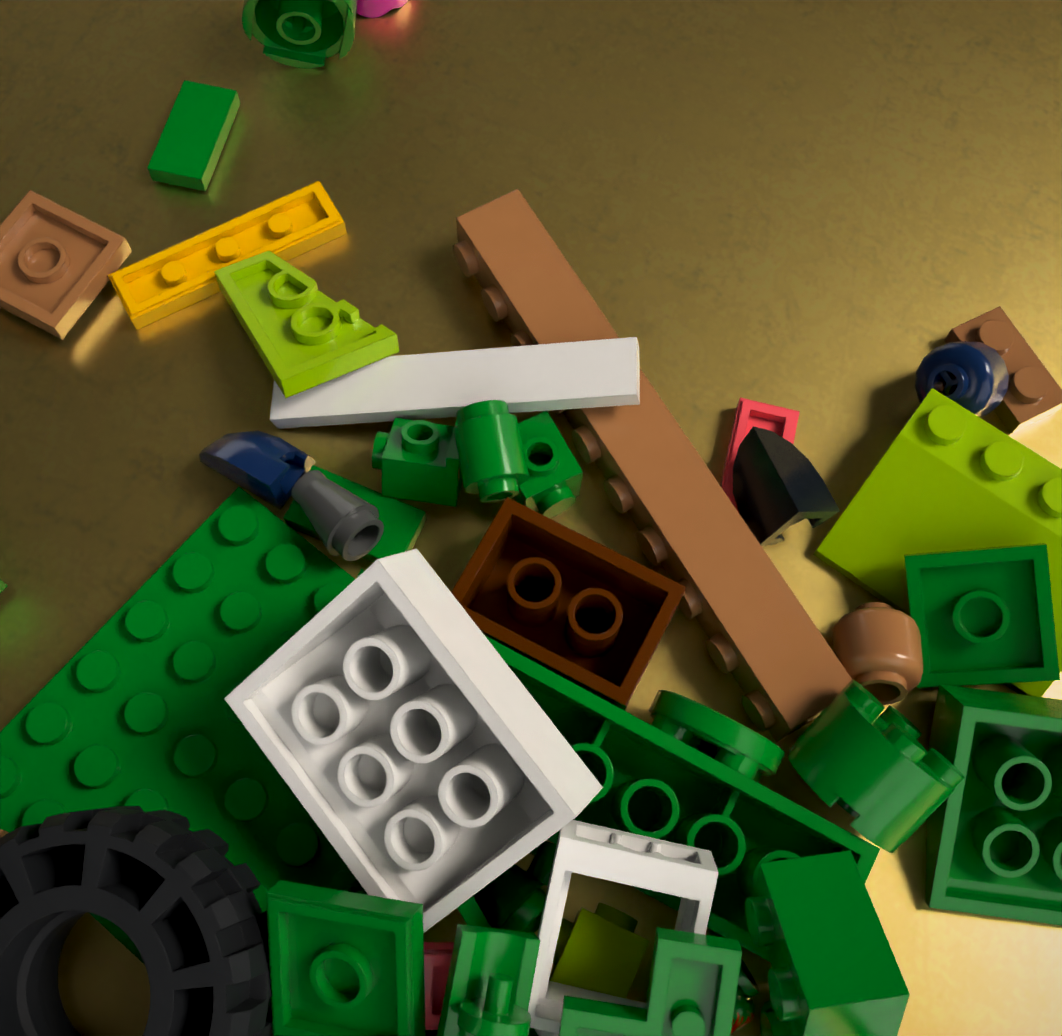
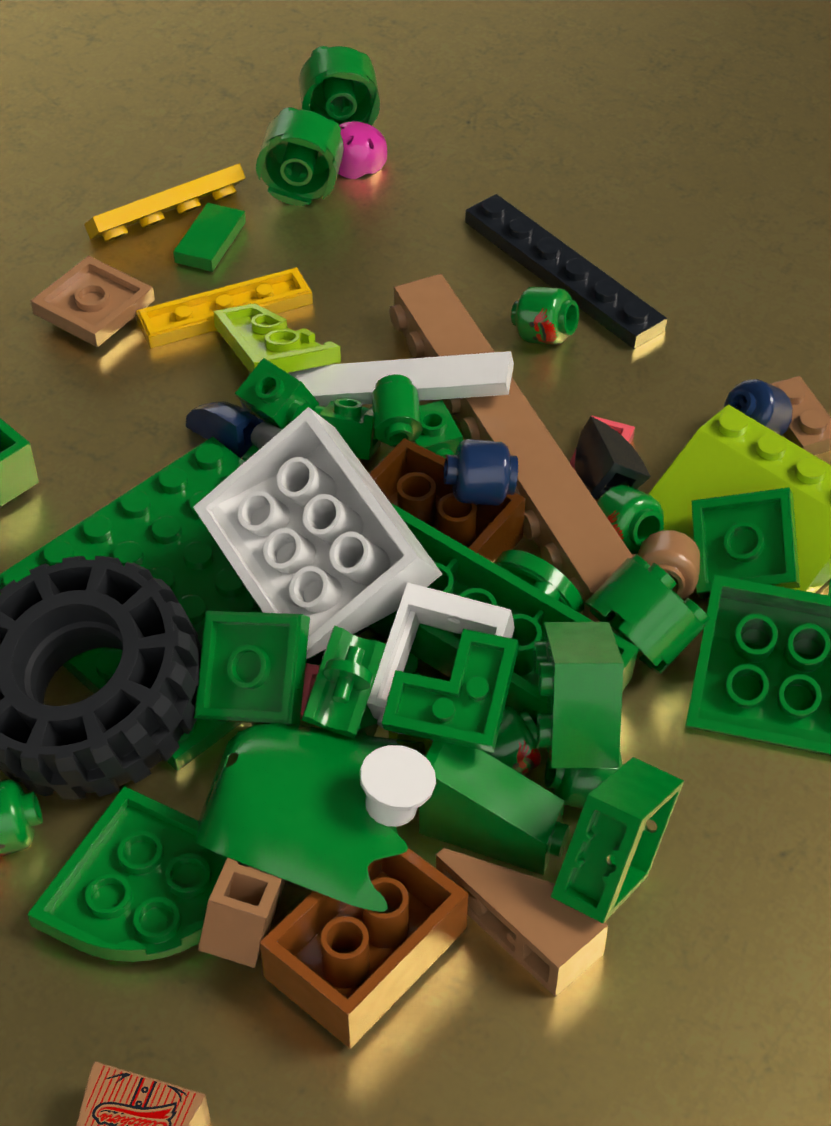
camera: 10 degrees right, 20 degrees down
none -> yellow plate [84,163,246,242]
none -> green brick [235,358,319,429]
none -> dark blue head [443,439,518,506]
none -> black plate [465,194,667,349]
none -> green head [511,287,579,345]
none -> green head [597,485,664,554]

